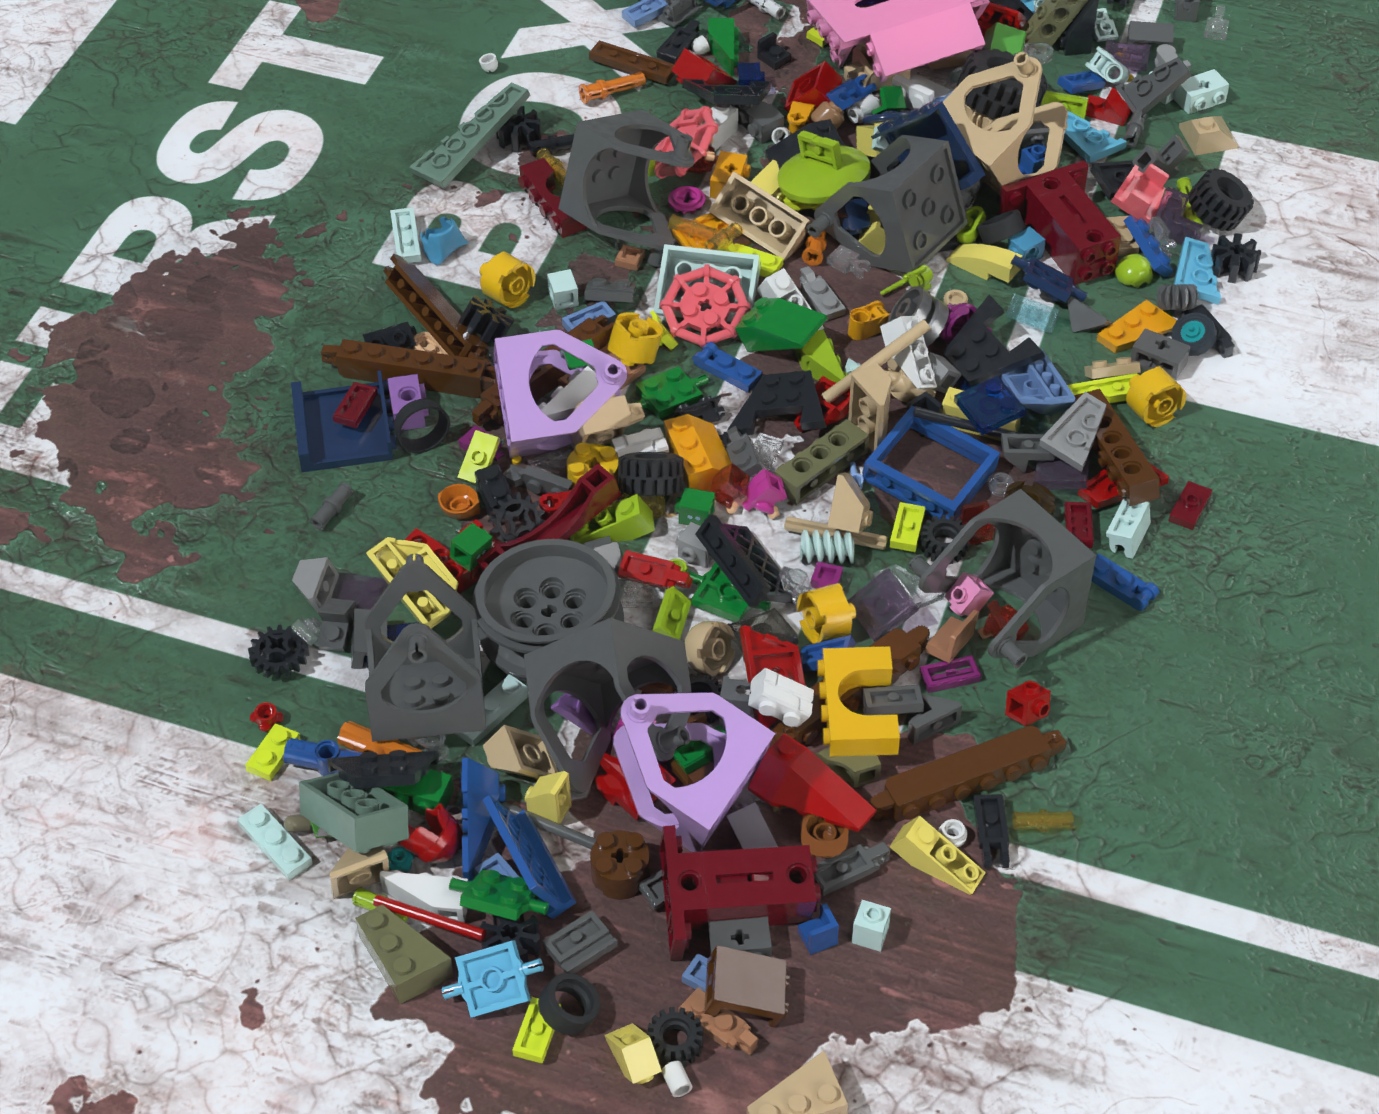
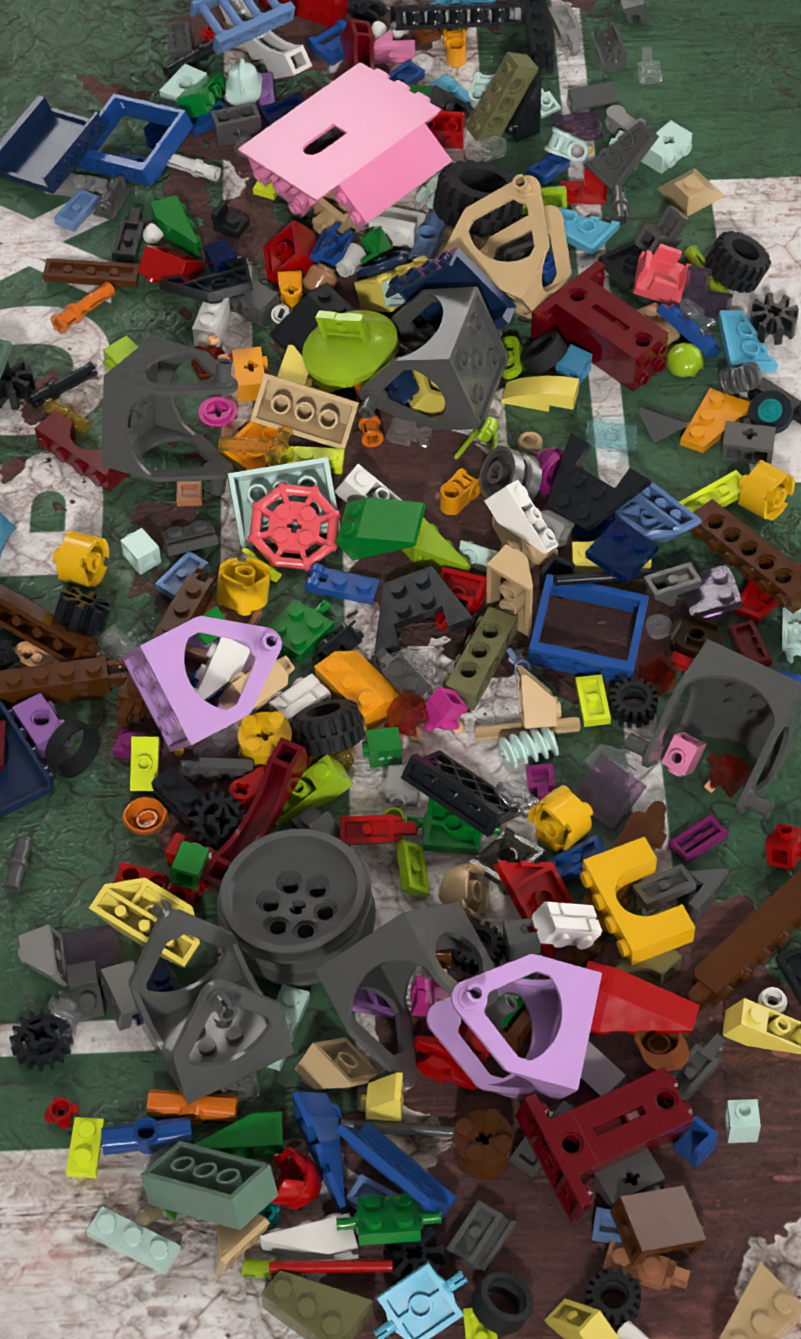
camera: 20 degrees left, 5 degrees up
black wing [327,750,439,789] -> none
coral plate [654,106,718,179] -> none
light grey hinge [800,266,846,321] -> none
tan piece [821,319,931,403] -> none
nougat panel [925,609,979,663] -> none
bright green slope [982,22,1027,55] -> none
dark blue plate [1010,254,1088,303] -> none
light grey wing [1039,392,1106,472] -> none
tan plate [1084,357,1141,379] -> none

